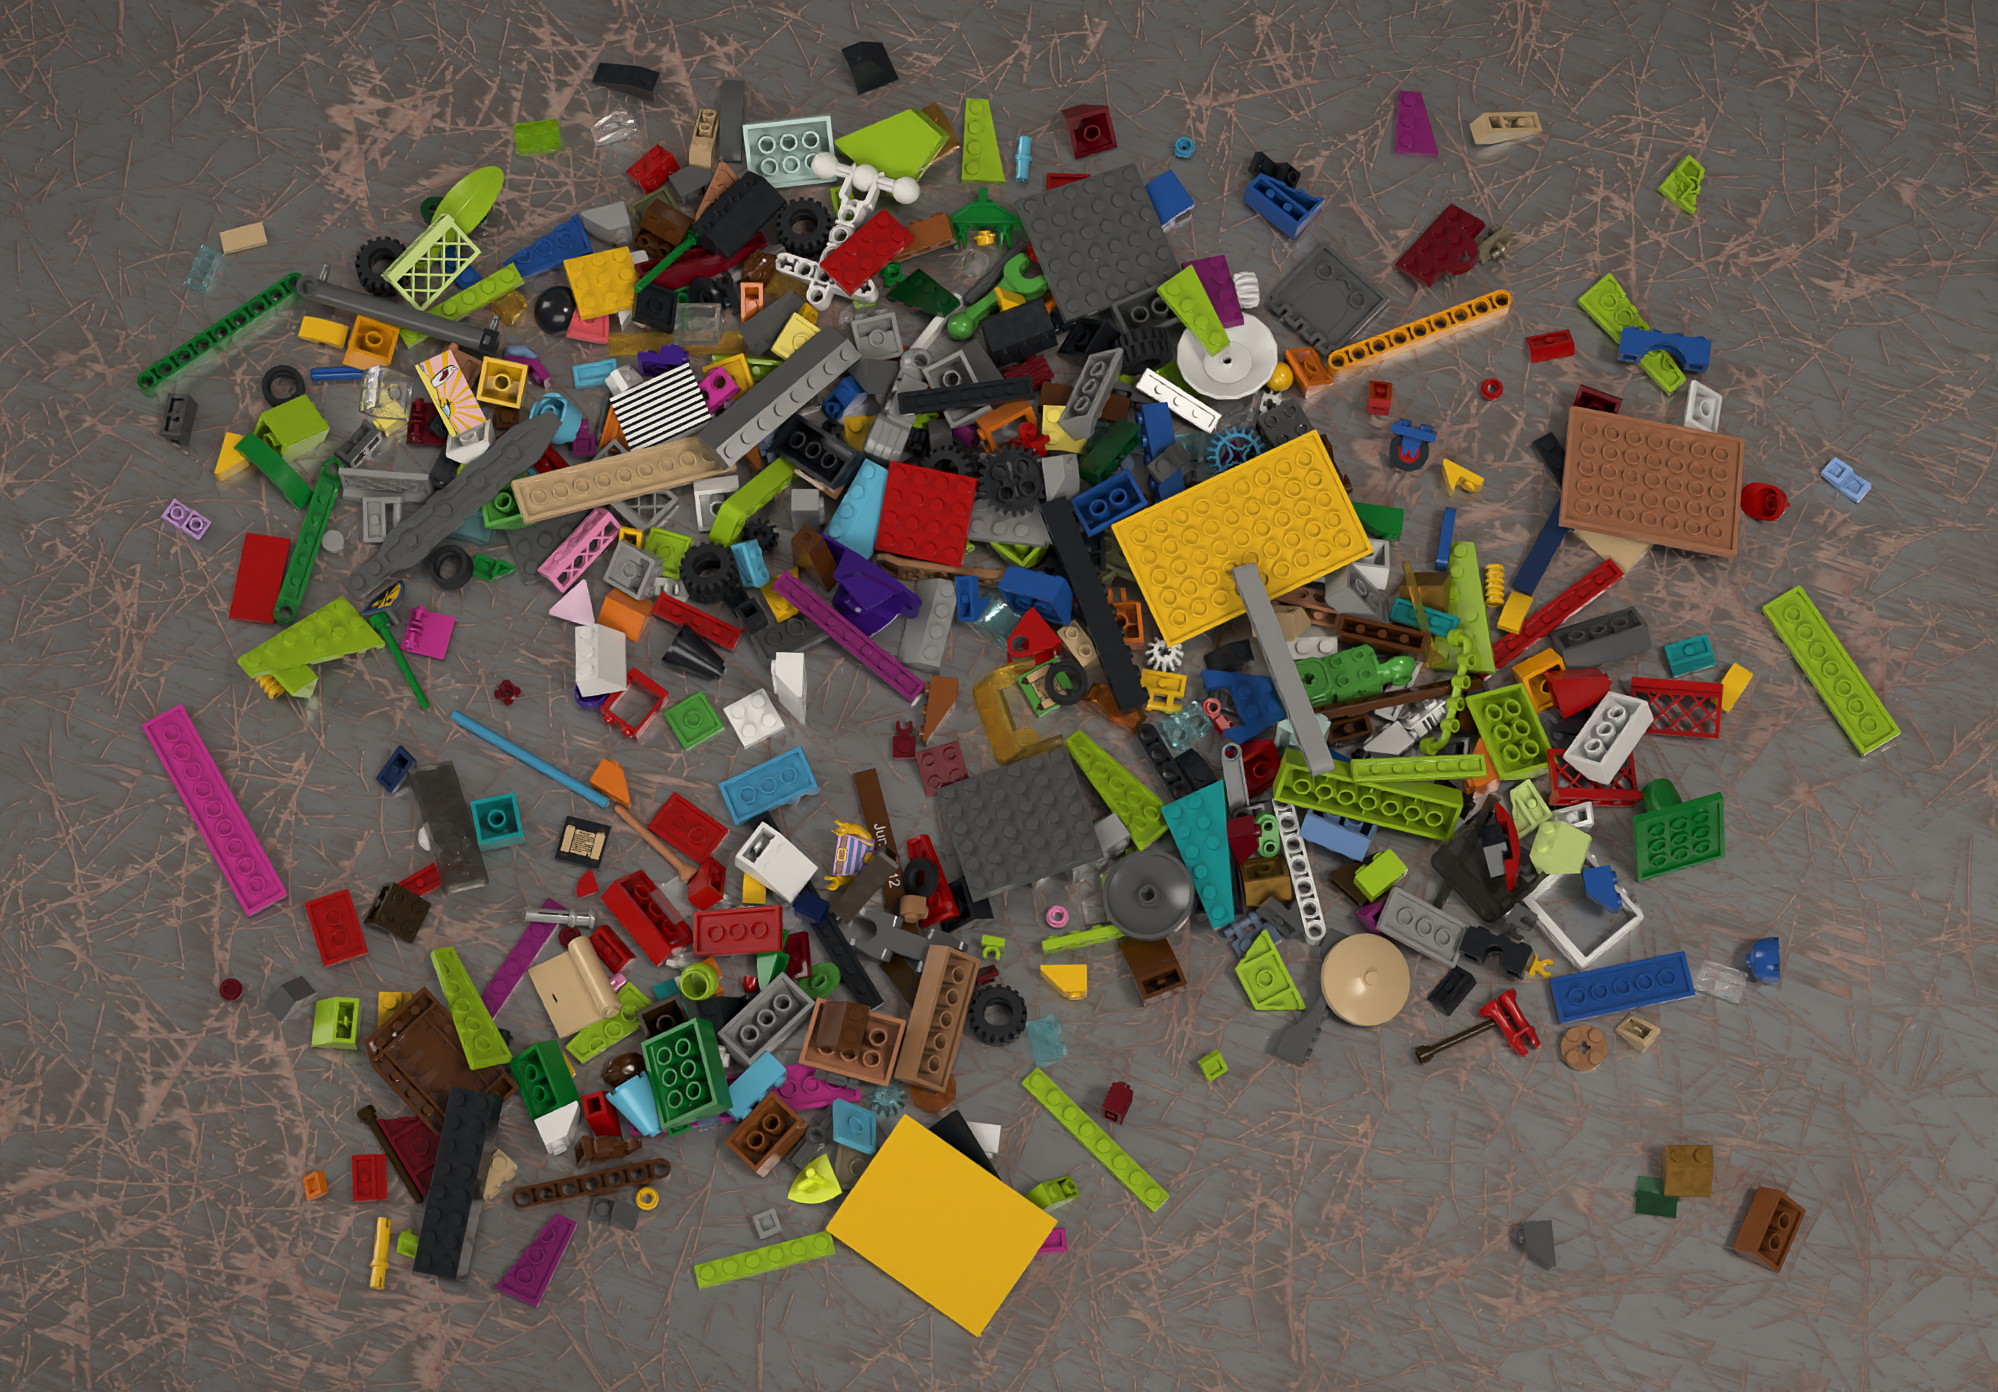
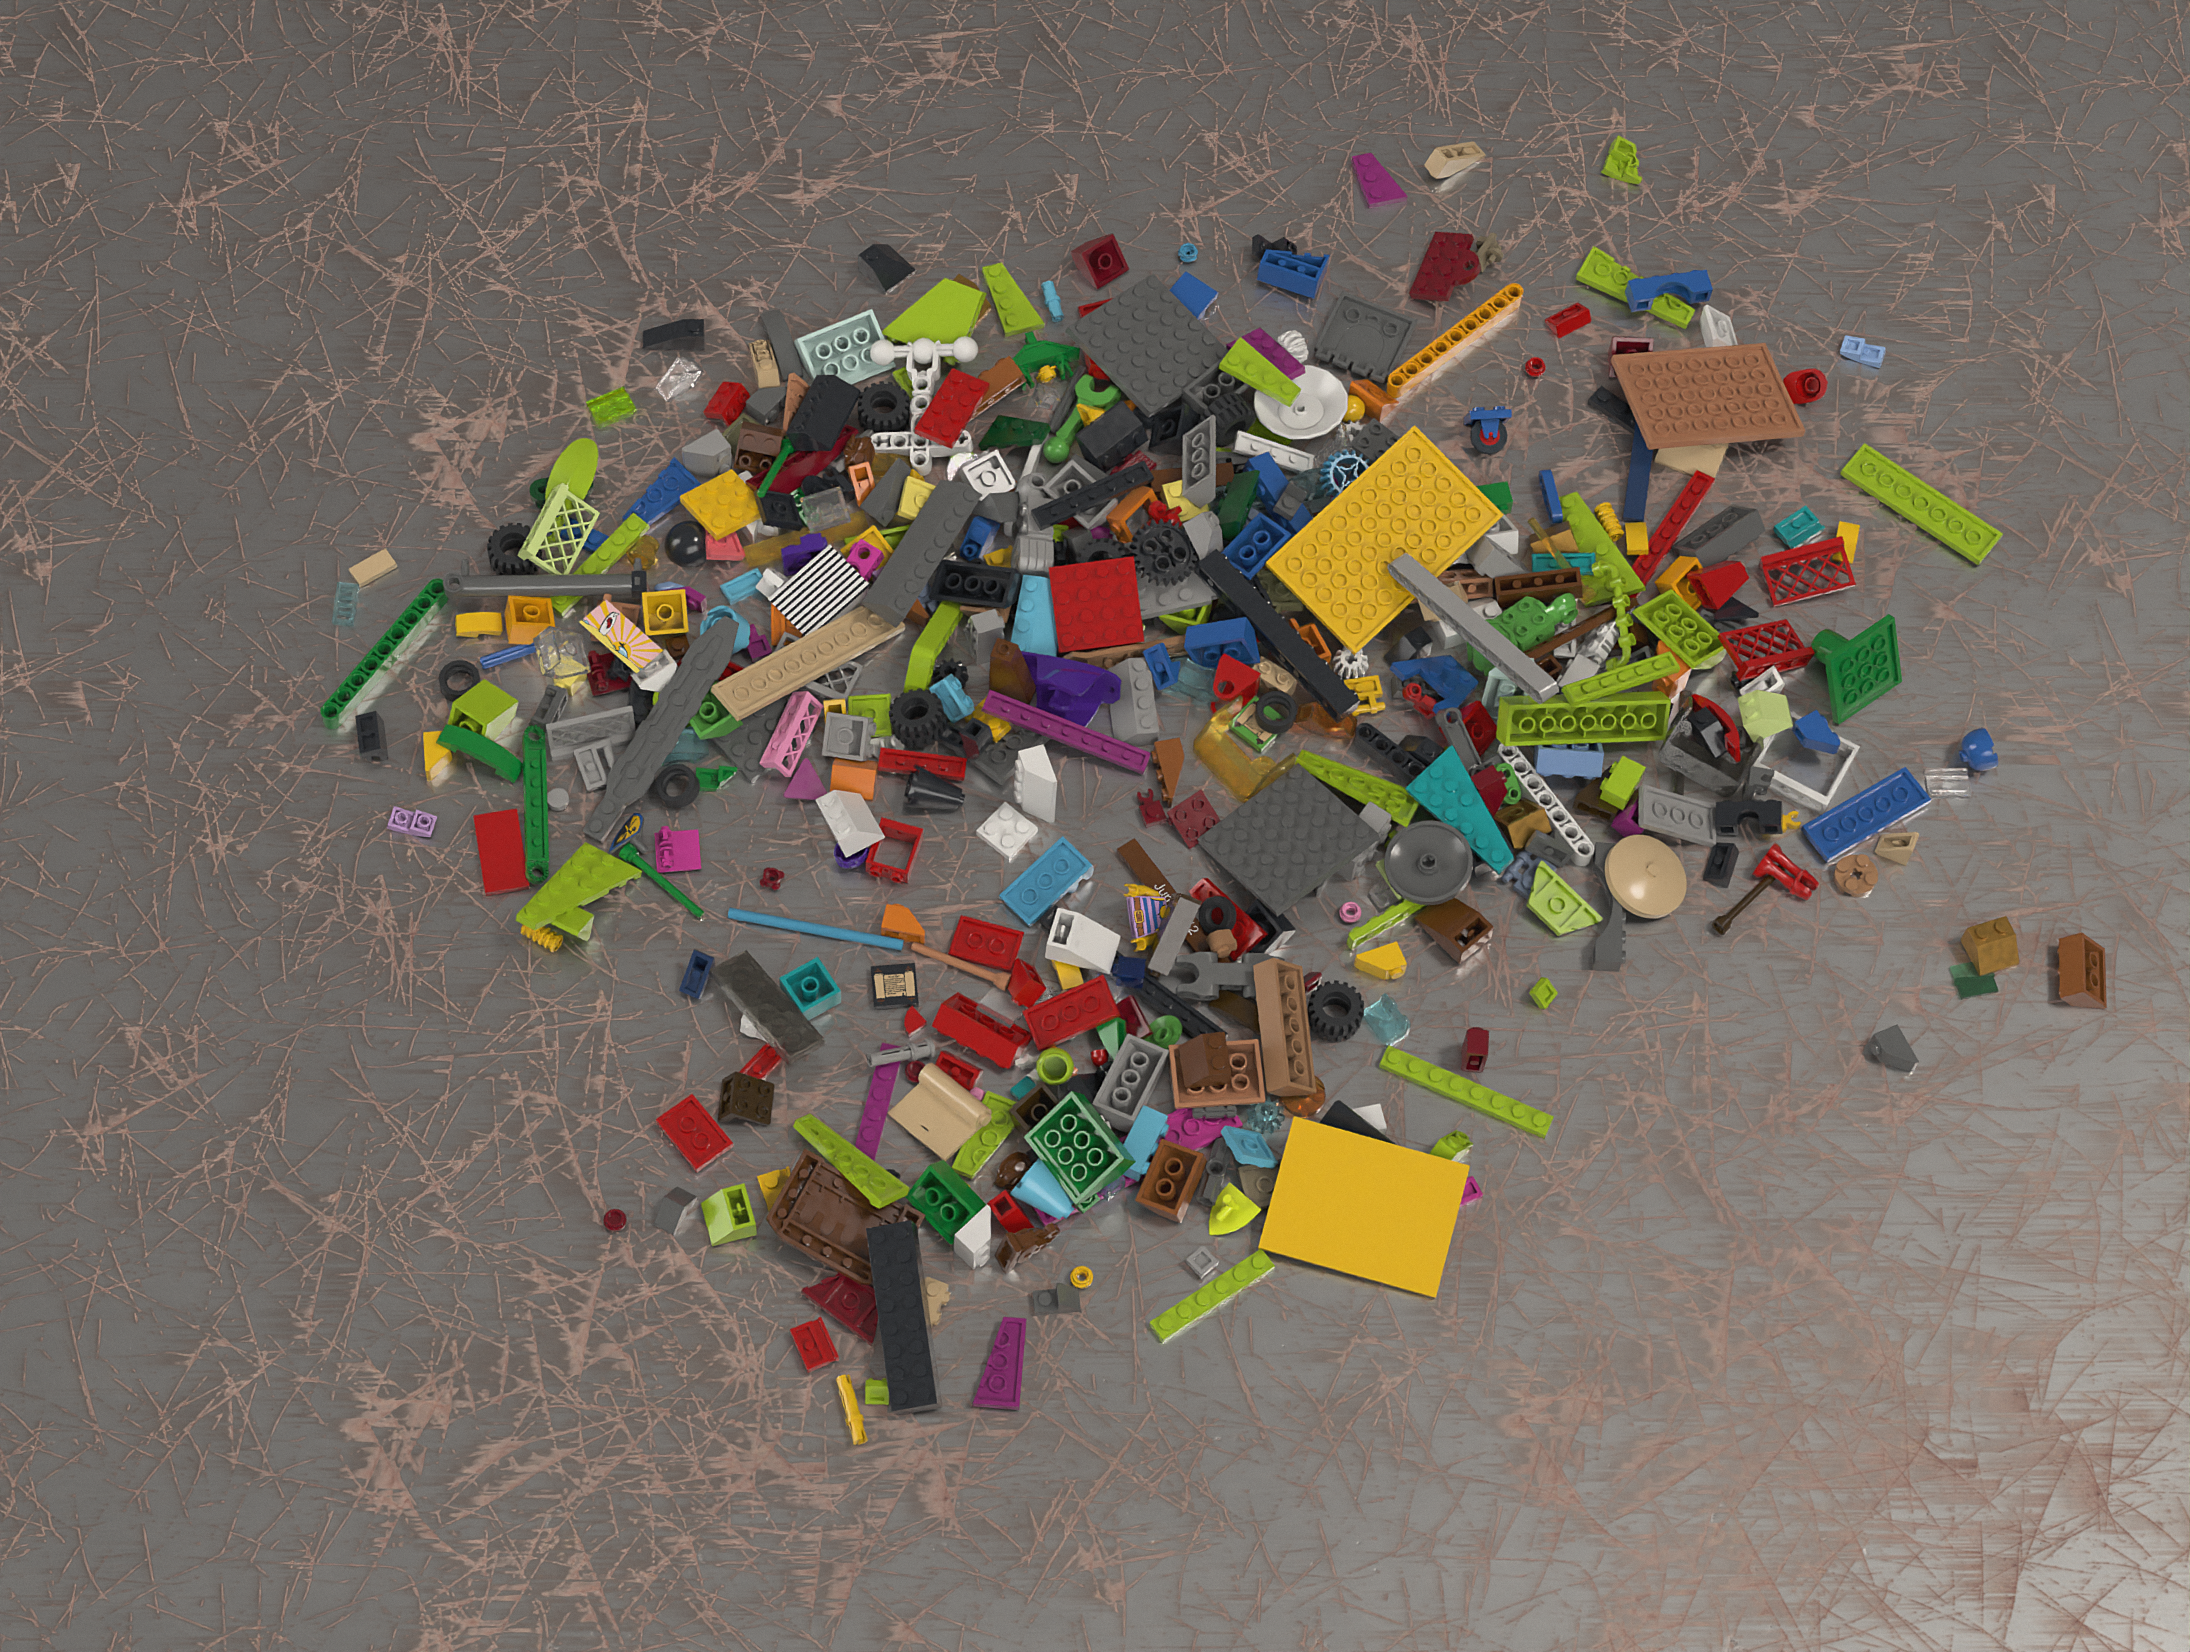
camera: 25 degrees left, 10 degrees down
dark pink plate [141,703,289,917] -> none
orange plate [303,1171,329,1200] -> none
dark brown piece [356,1104,424,1204] -> none
reddish brown beam [512,1158,672,1212] -> none
dark grey piece [595,392,612,443] -> none
bright green tile [662,690,725,751] -> none
white slope [693,475,744,532] -> none
green plate [880,263,905,287] -> none
lime tile [981,935,1006,961] -> none
clear light blue brick [1157,701,1214,751] -> none
red slope [1367,380,1392,416] -> none
yellow slope [1441,458,1484,497] -> none
yellowish green wing [1510,779,1555,841] -> none
white slope [1563,691,1654,785] -> none

